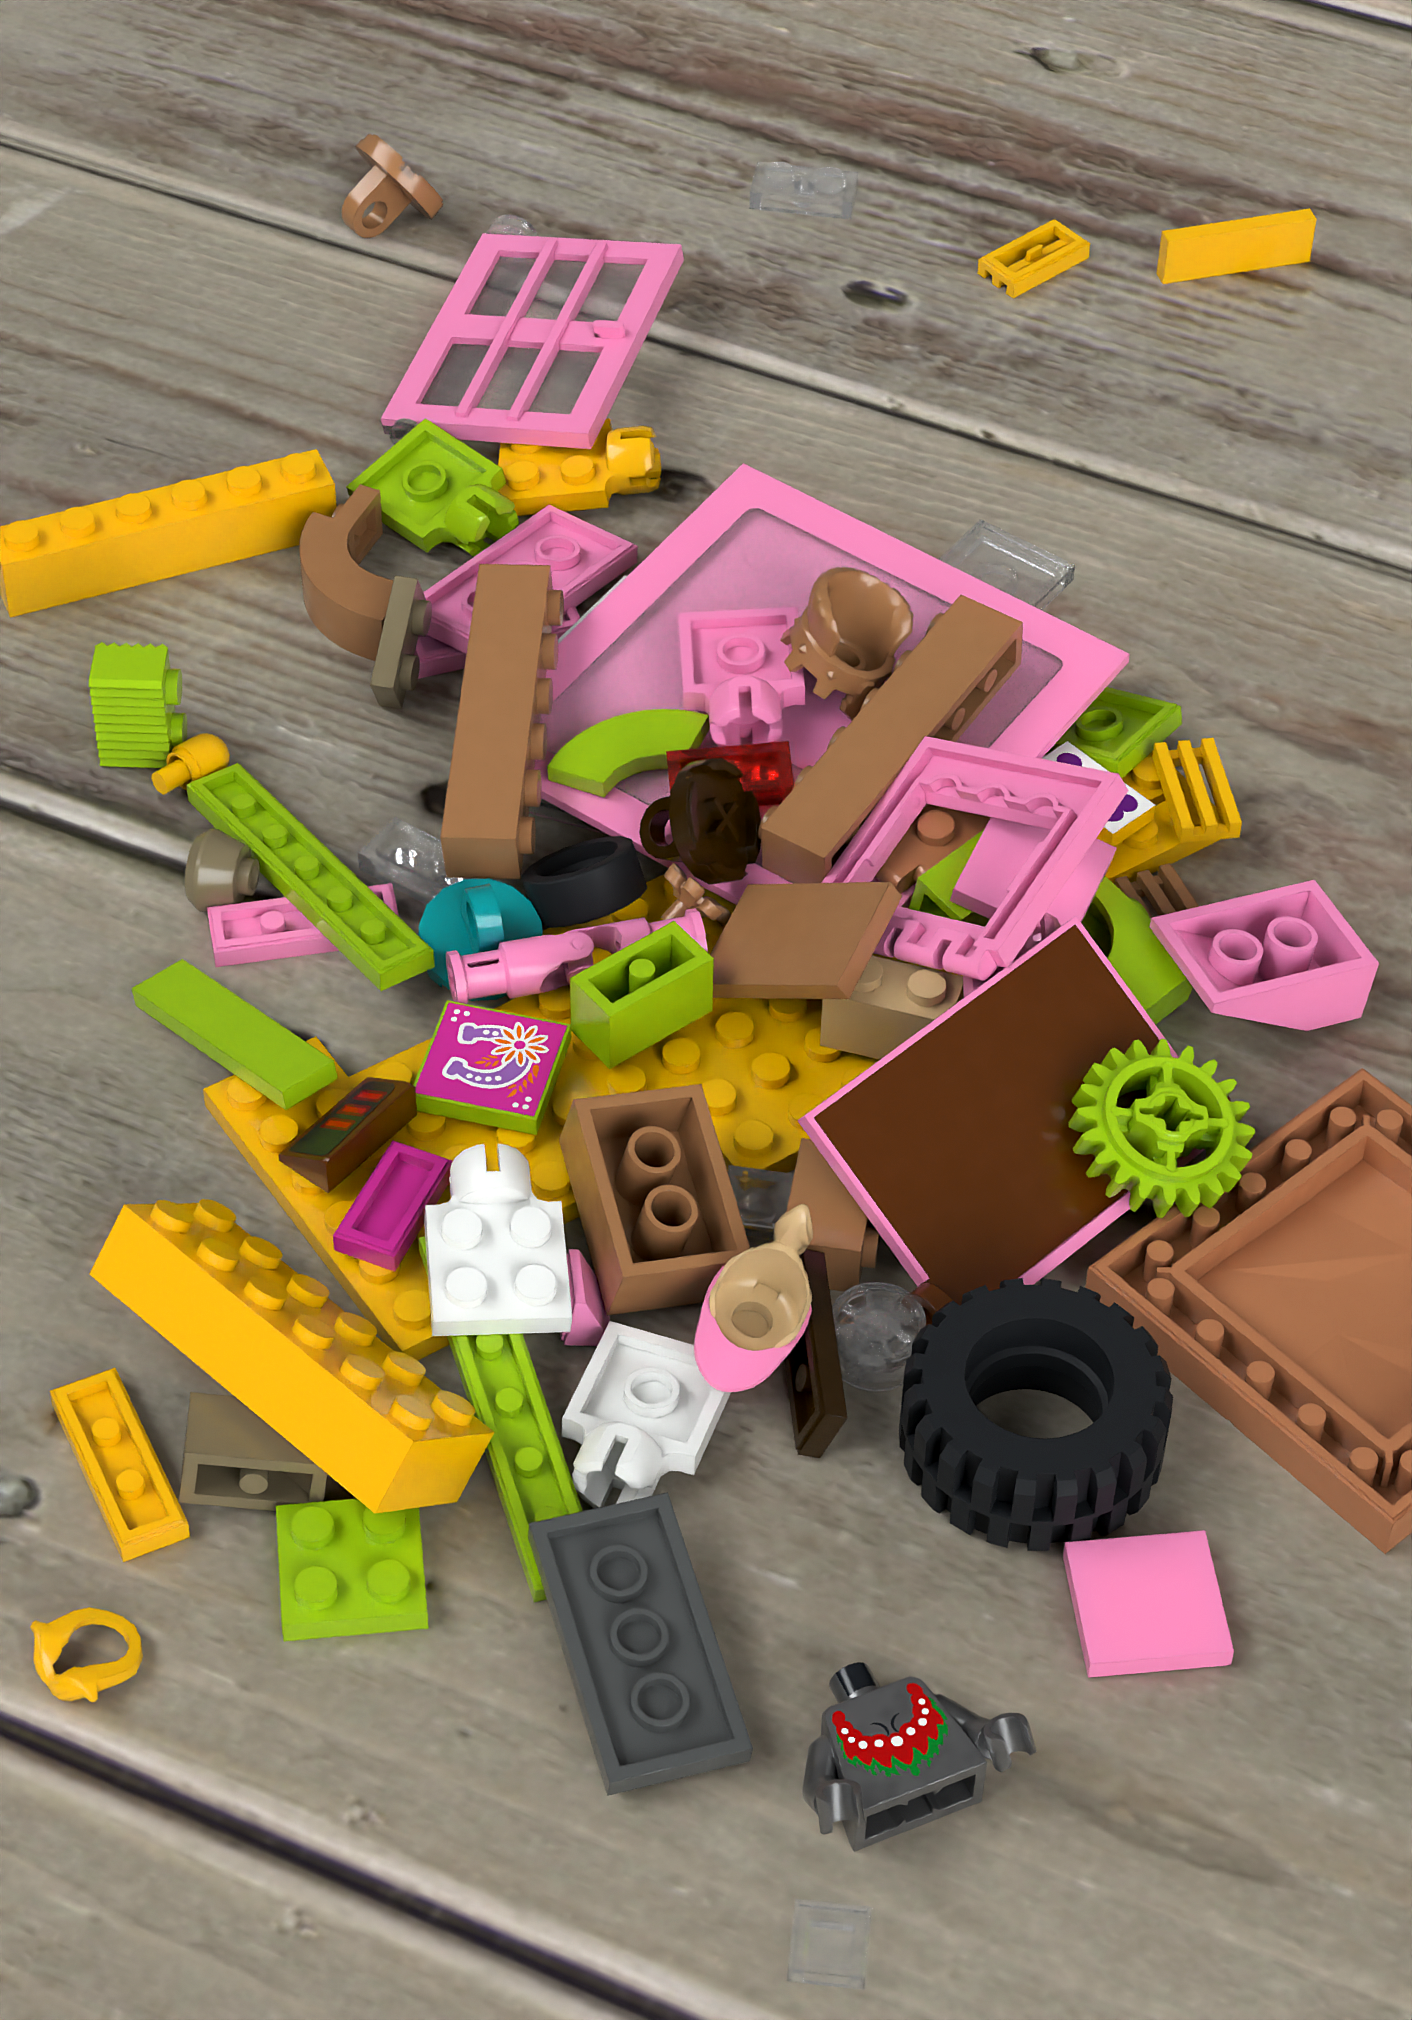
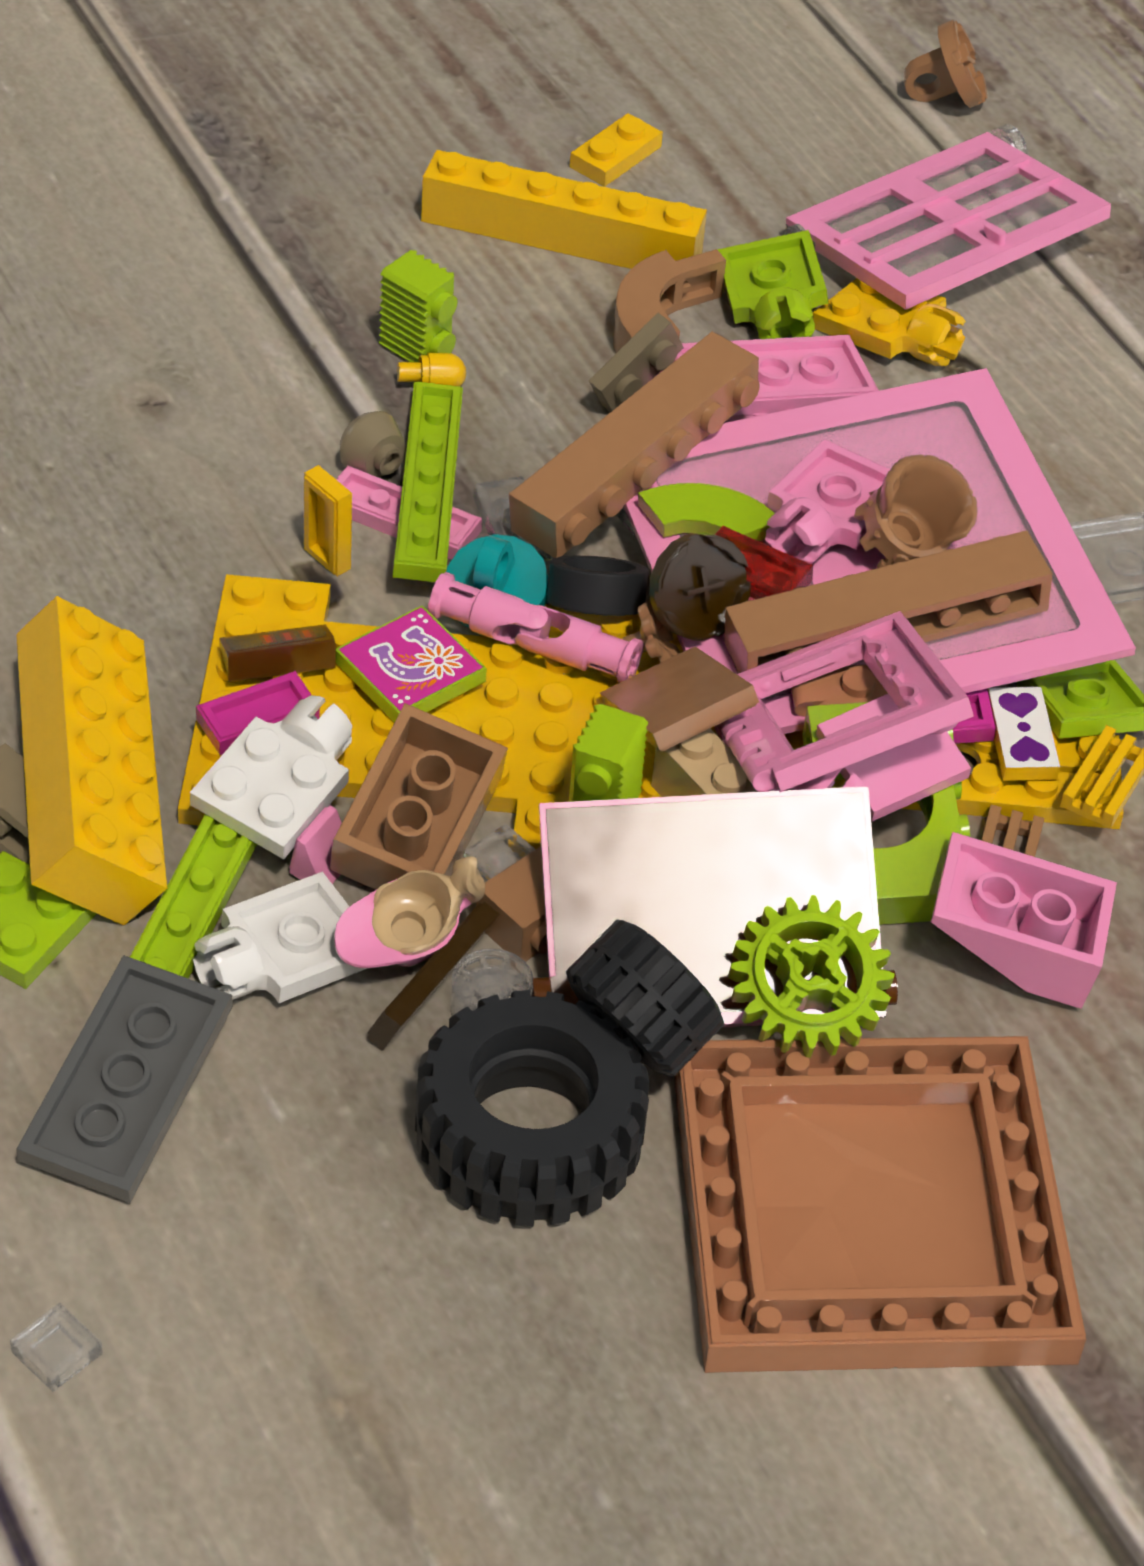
camera: 35 degrees right, 0 degrees up
lime tile [131,959,338,1110] -> none
lime brick [570,921,714,1069] -> none
flat silver torso [802,1662,1037,1852] -> none
bright pink tile [1063,1530,1234,1678] -> none
none -> yellow tile [304,465,352,577]
none -> black tyre [566,919,724,1077]
none -> lime brick [569,704,648,802]
none -> yellow plate [570,113,663,187]

